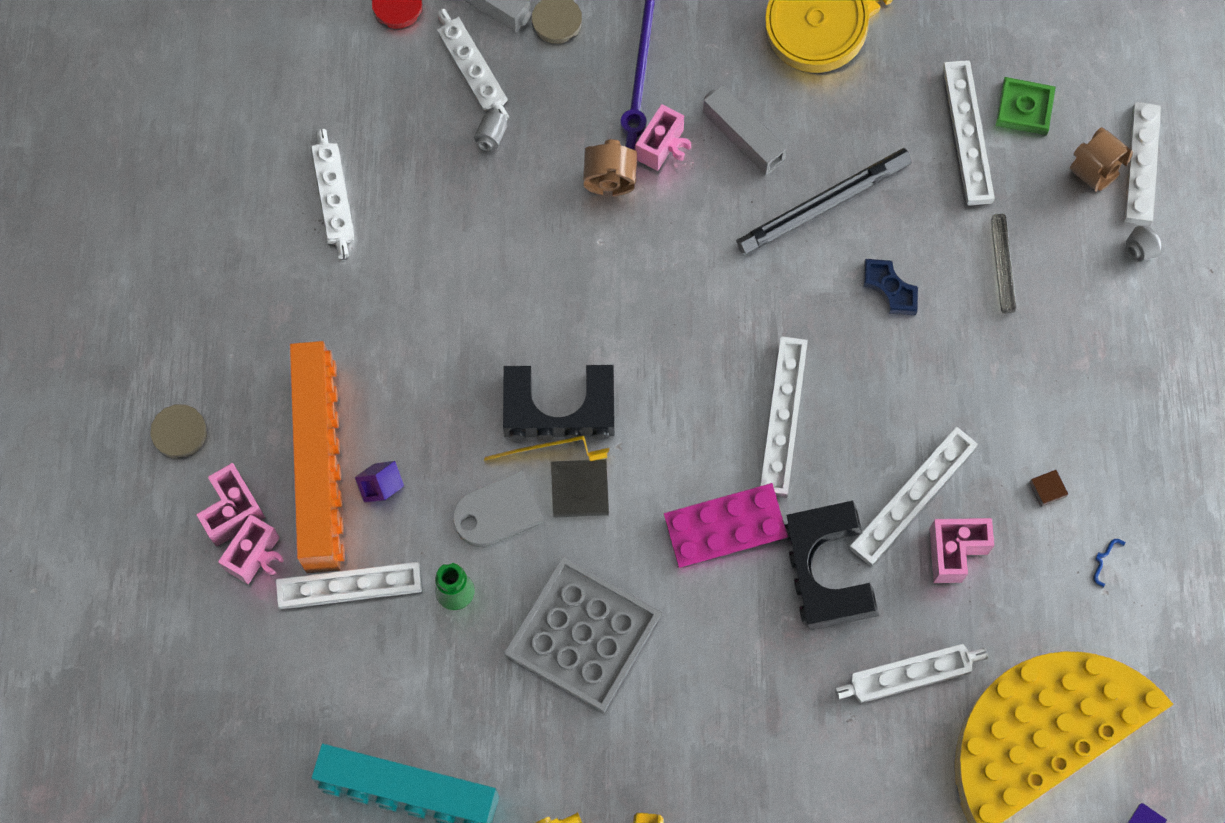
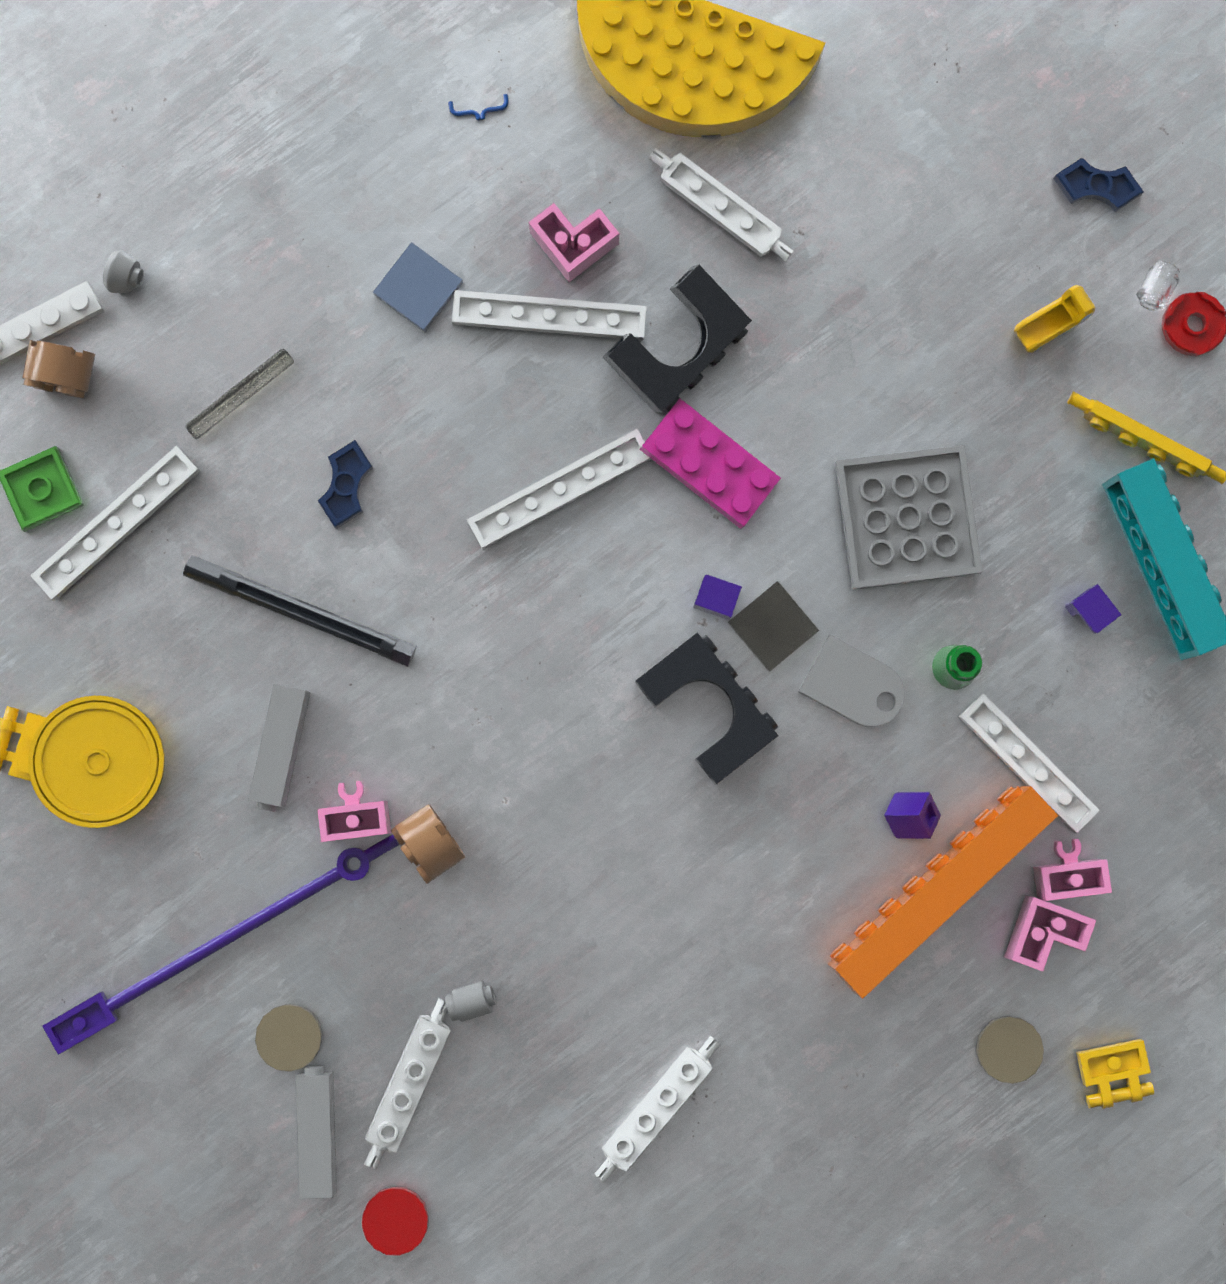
camera: 130 degrees left, 15 degrees up
yellow piece [484,436,610,461] -> none
reddish brown tile [1029,470,1068,507] -> none
none -> sand blue tile [373,242,463,333]
none -> dark purple panel [693,575,742,620]
none -> dark purple panel [1065,584,1122,634]
none -> yellow plate [1076,1039,1154,1109]

